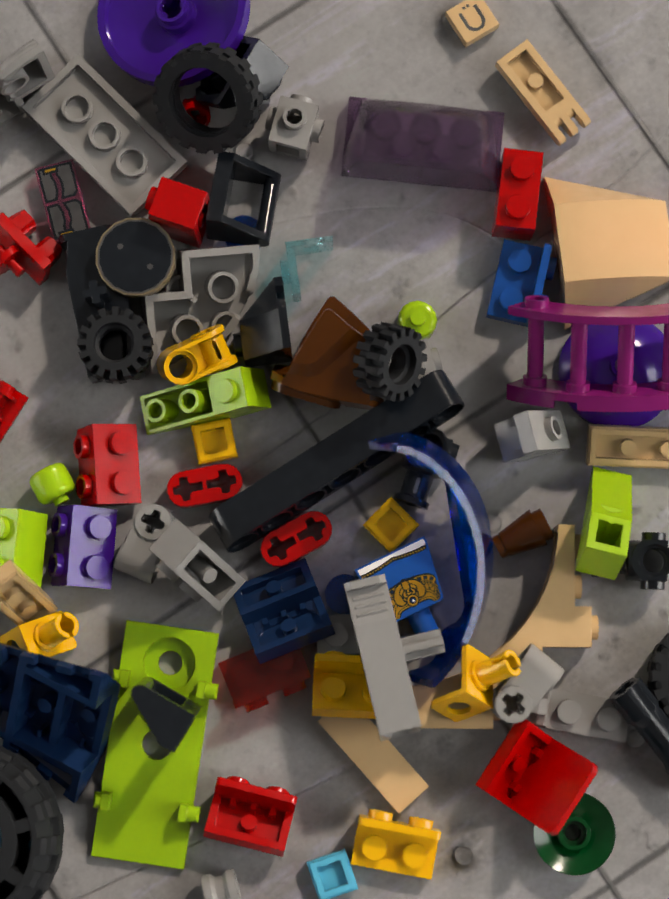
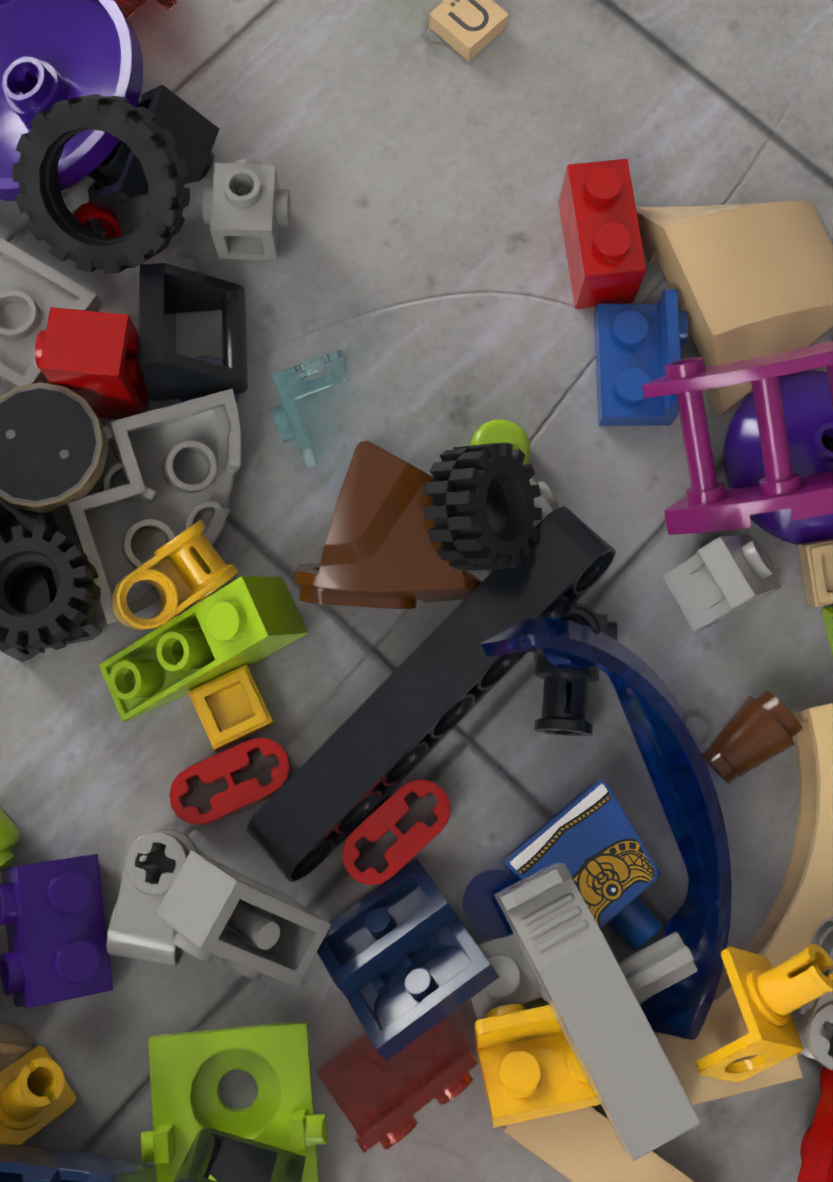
camera: 15 degrees left, 5 degrees down
red bracket [73,424,142,507] -> none
black slope [233,276,293,367] -> none
clear purple windscreen [341,96,505,192] -> none
yellow tile [363,497,419,553] -> none
tan hinge [495,39,591,146] -> none

